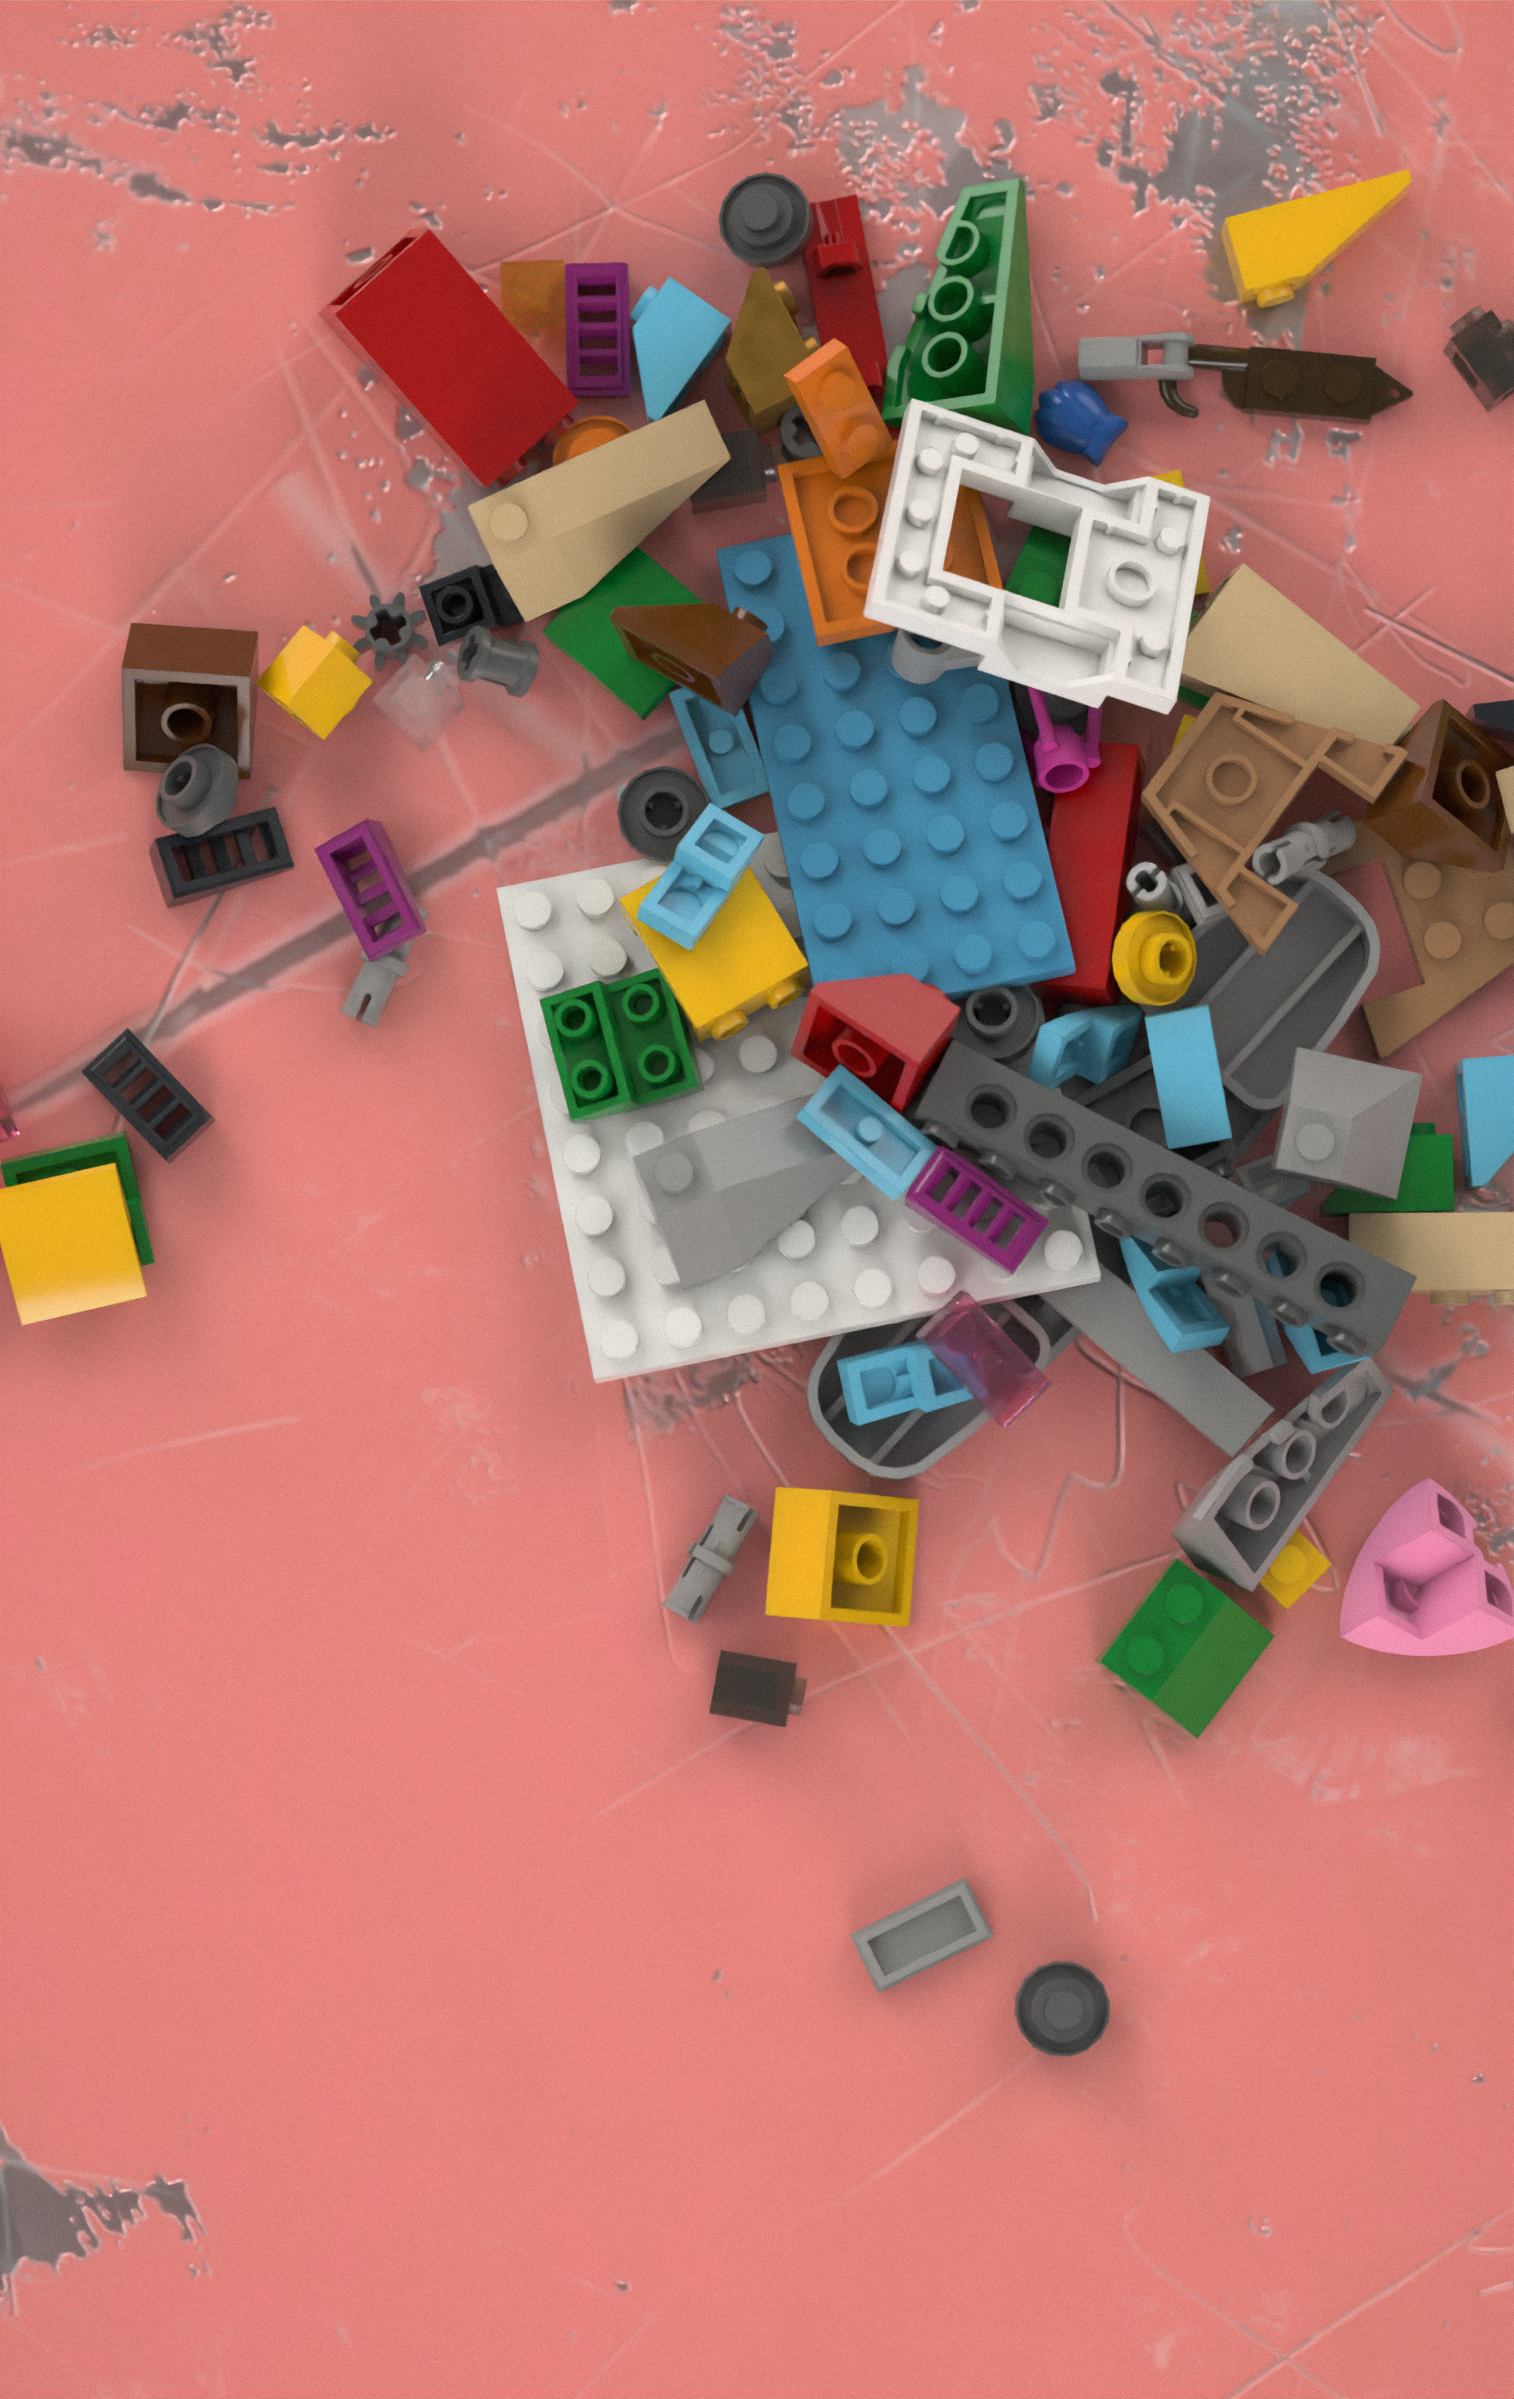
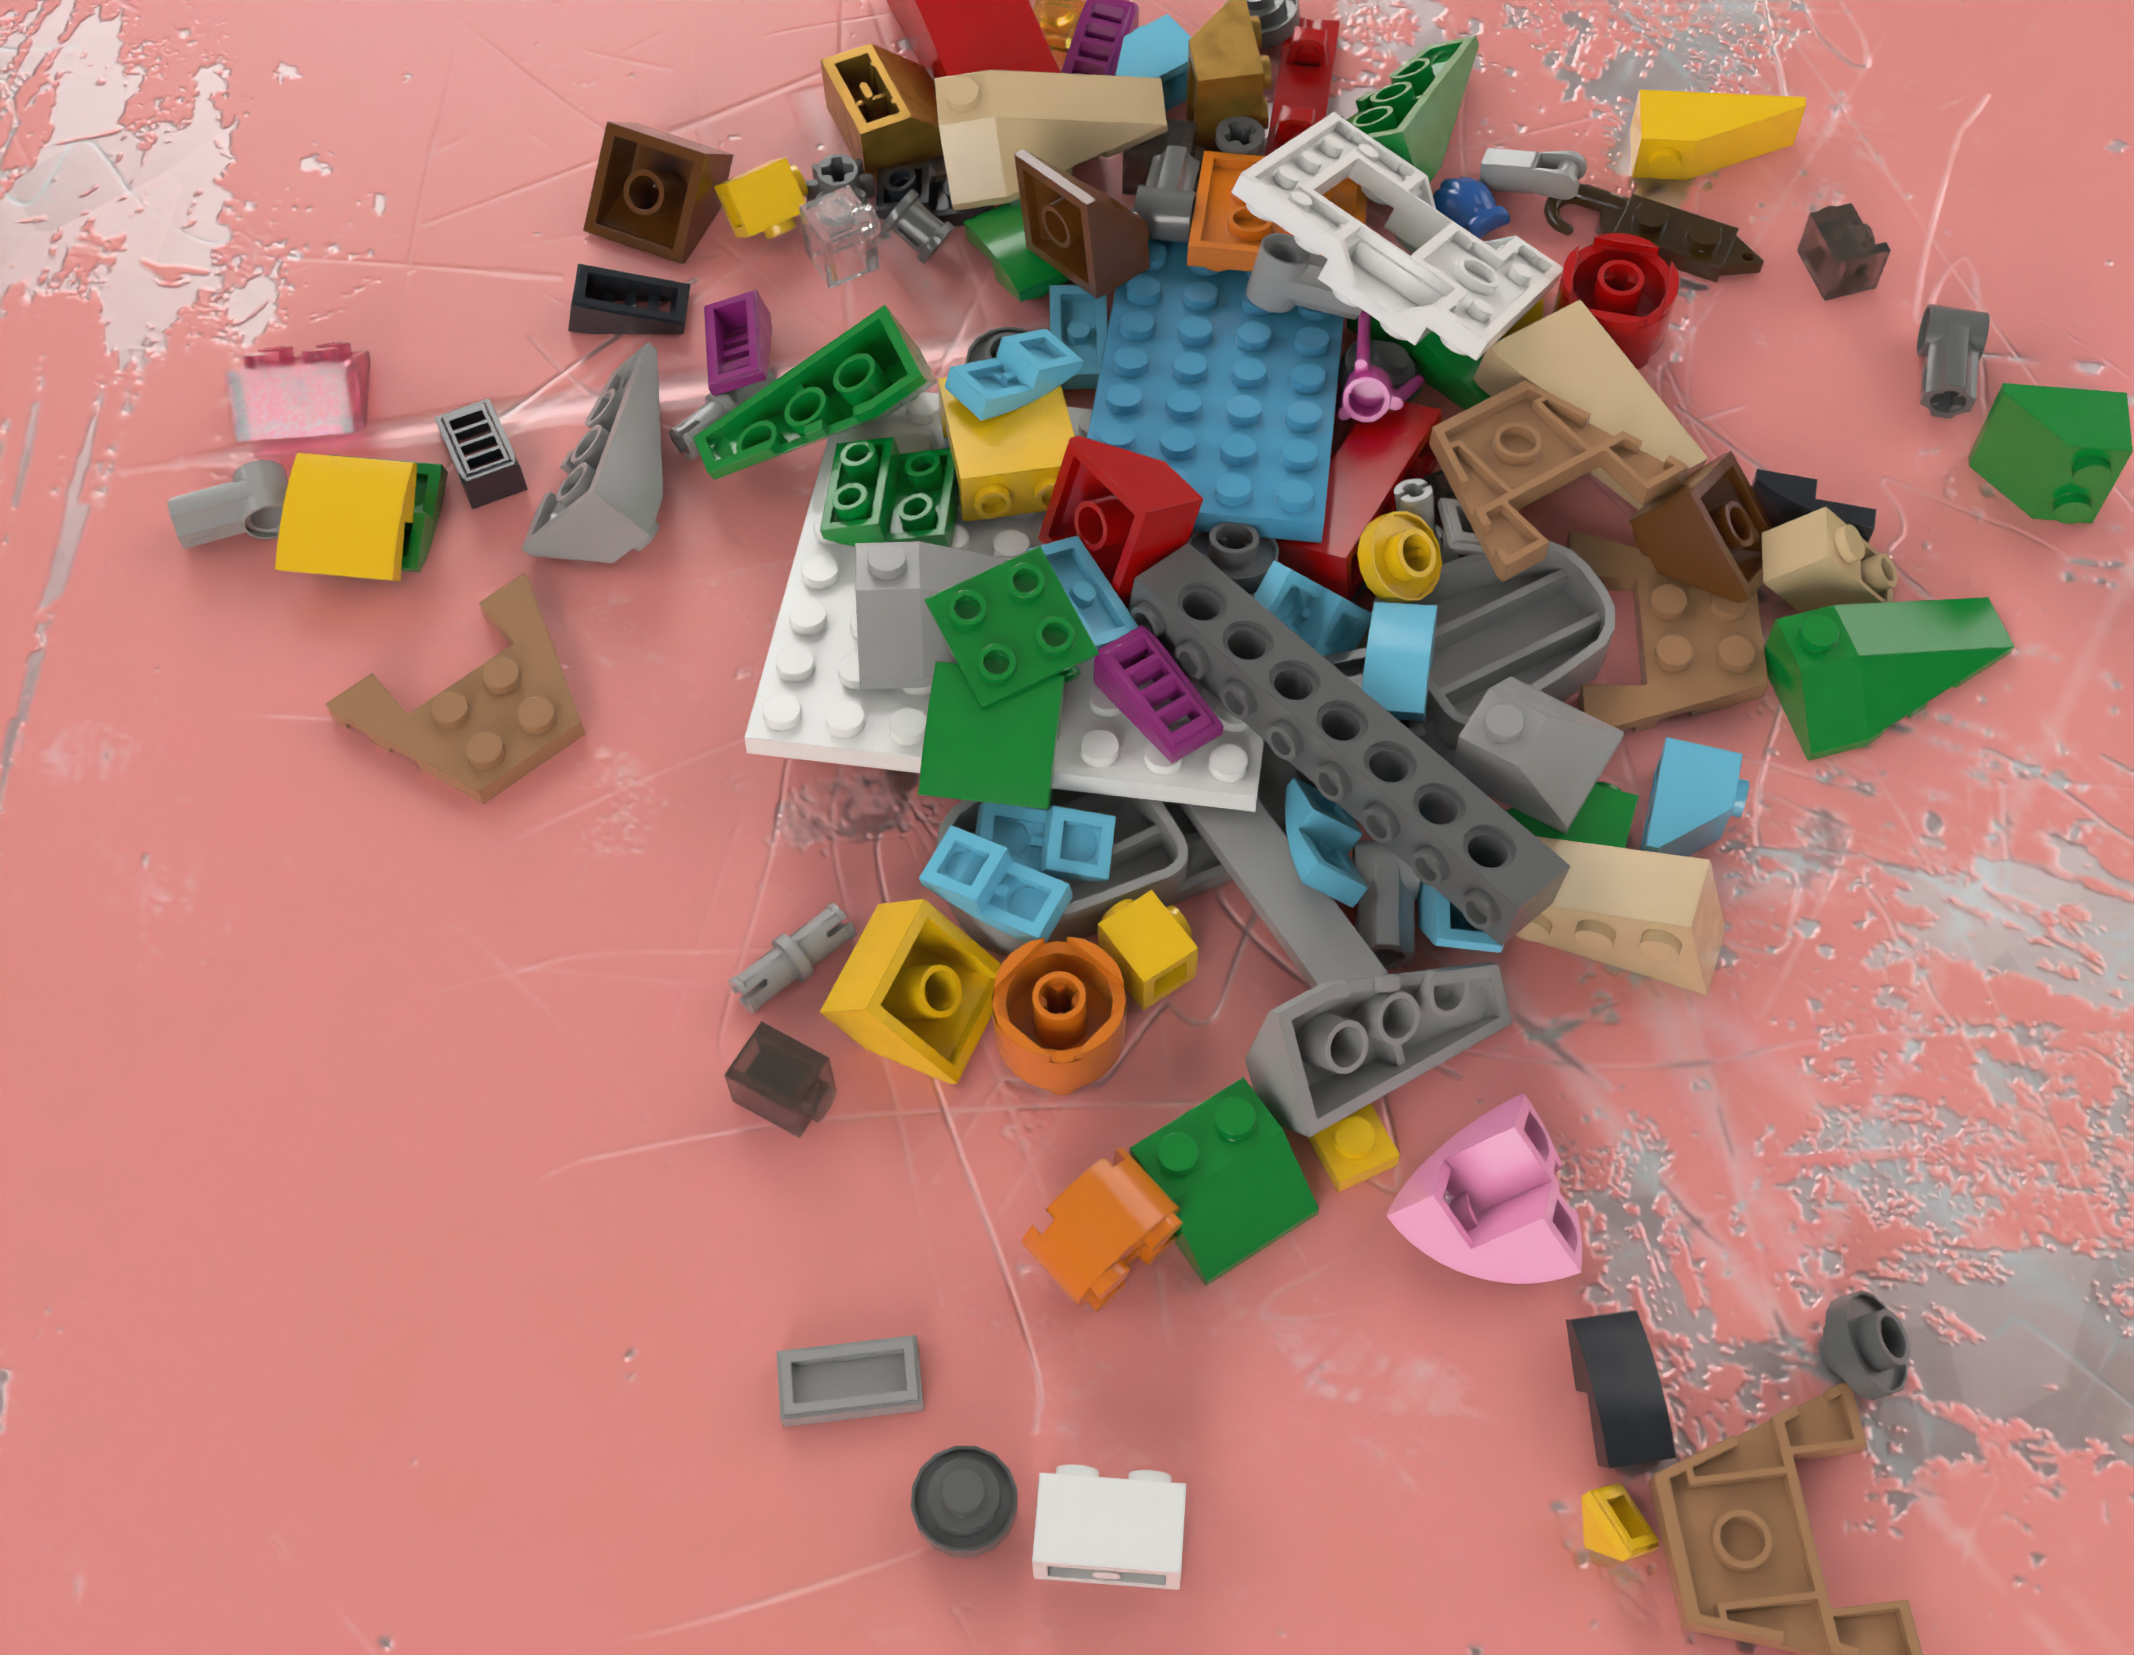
camera: 25 degrees right, 25 degrees down
dark grey plate [156,743,239,838] -> none
orange plate [784,338,894,480] -> none
clear pink plate [915,1290,1052,1429] -> none
light grey pin [1252,811,1356,885] -> none
none -> medium nougat wing [326,573,585,804]
none -> light grey wedge [521,342,663,563]
none -> green wedge [693,305,937,480]
none -> pearl gold slope [820,43,943,178]
none -> green slope [918,661,1065,809]
none -> medium azure slope [919,825,1073,943]
none -> green hinge [924,546,1099,710]
none -> orange brick [992,937,1127,1095]
none -> orange brick [1021,1147,1183,1312]
none -> white brick [1032,1464,1186,1590]
none -> yellow brick [1098,890,1198,1011]
none -> dark grey piece [1134,146,1200,243]
none -> red brick [1553,233,1680,370]

